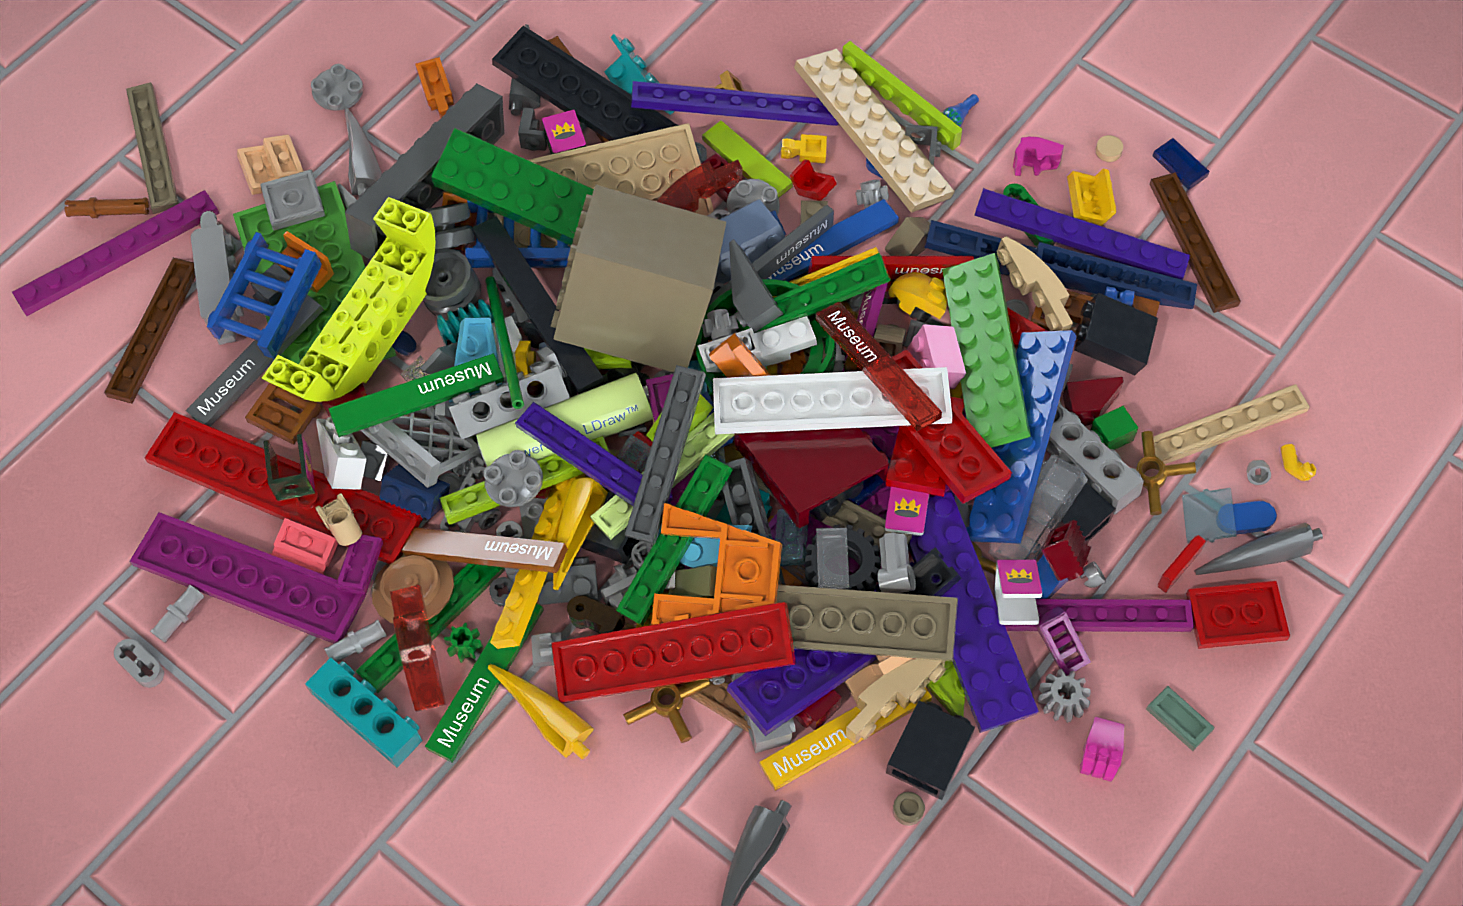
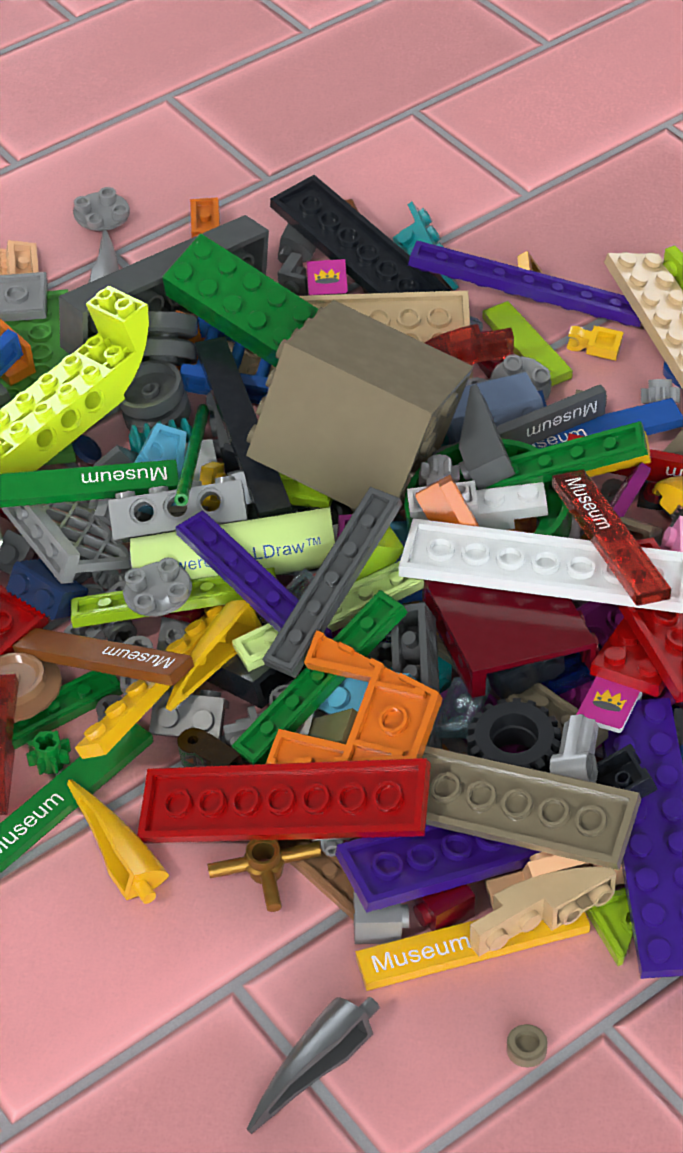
camera: 15 degrees right, 15 degrees down
light grey tile [531,632,562,668] -> none
red bracket [790,160,837,201] -> none
clear tile [816,528,849,589] -> none
black brick [886,700,975,800] -> none

